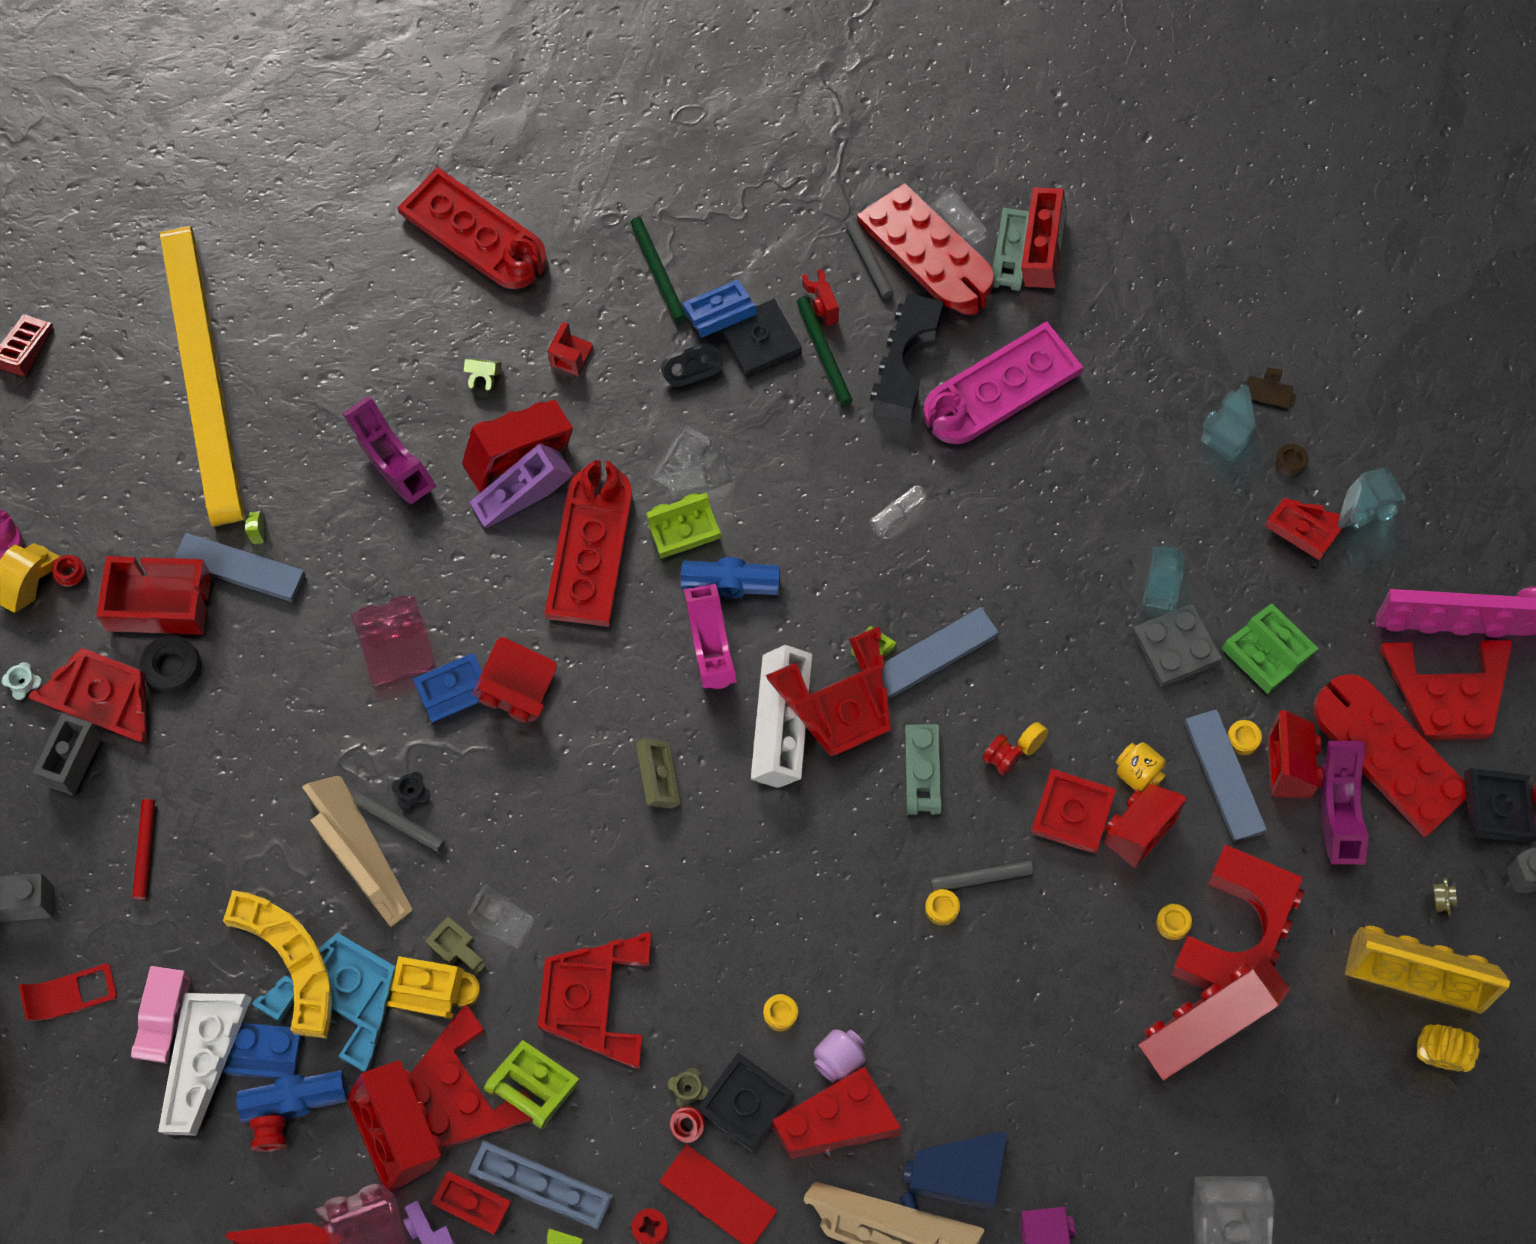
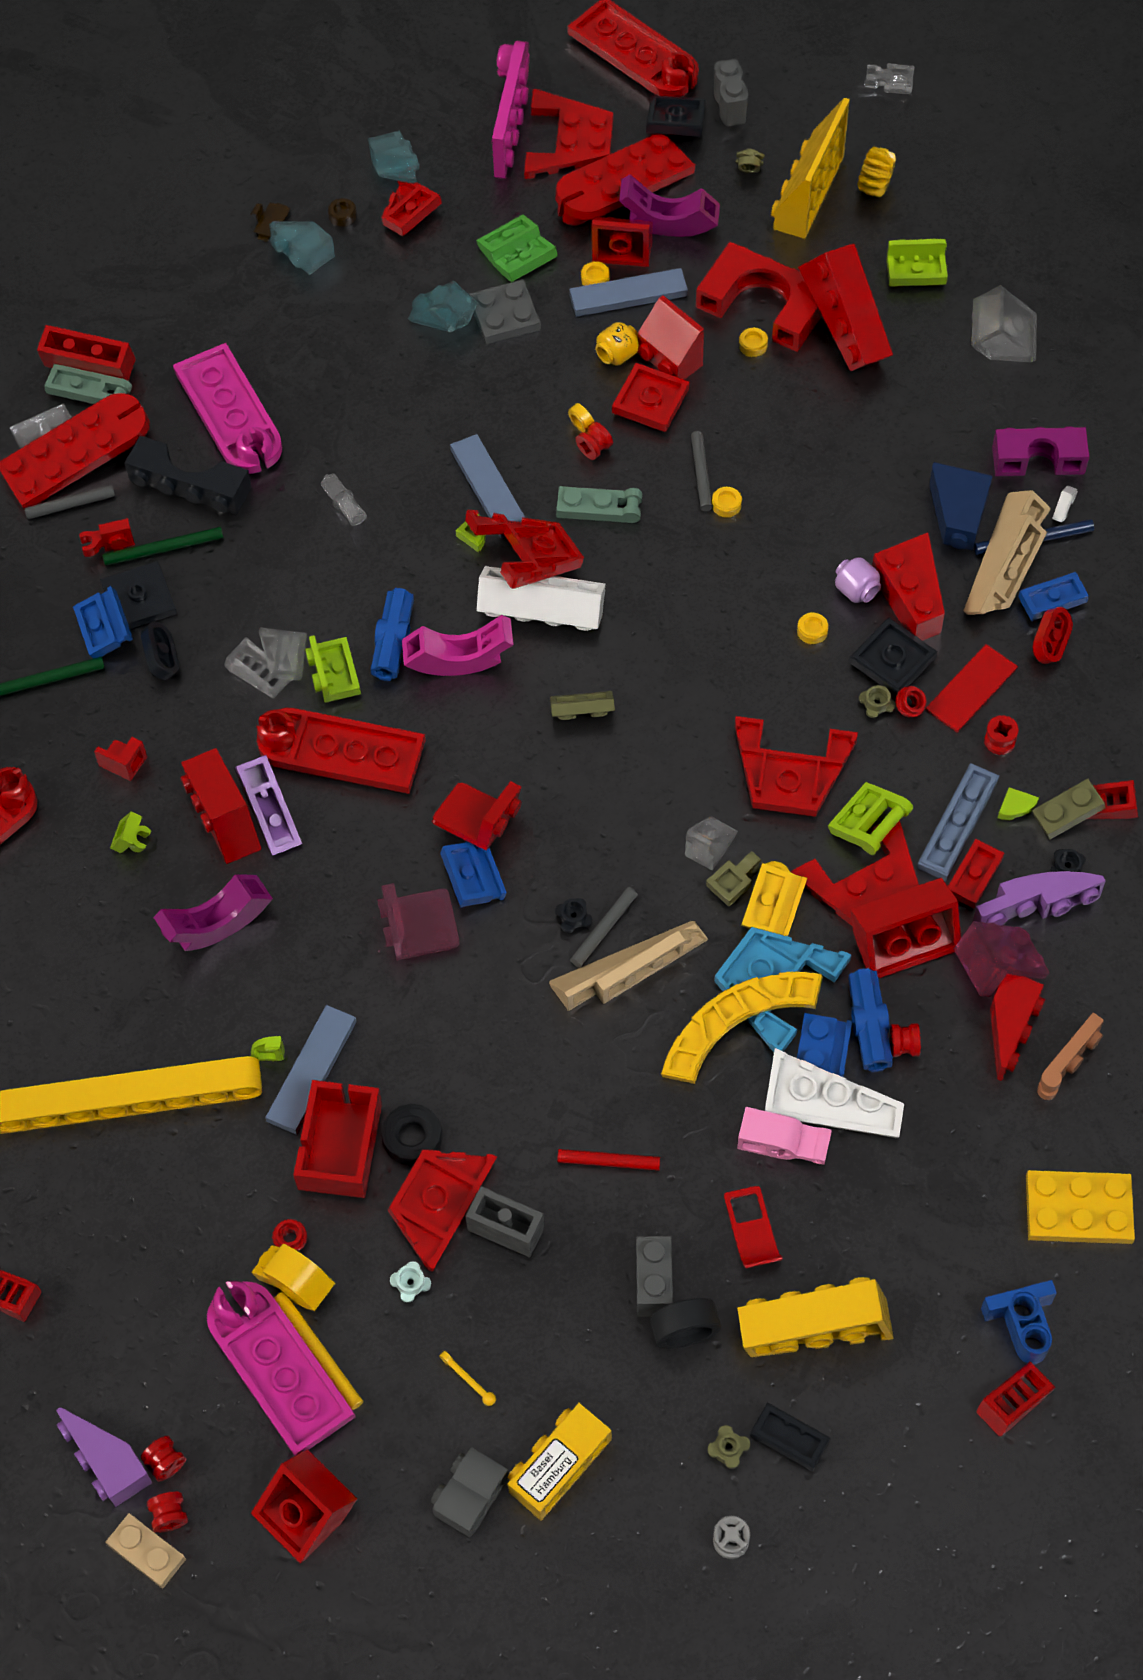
camera: 85 degrees left, 5 degrees down
none -> lime bracket [886,239,948,286]

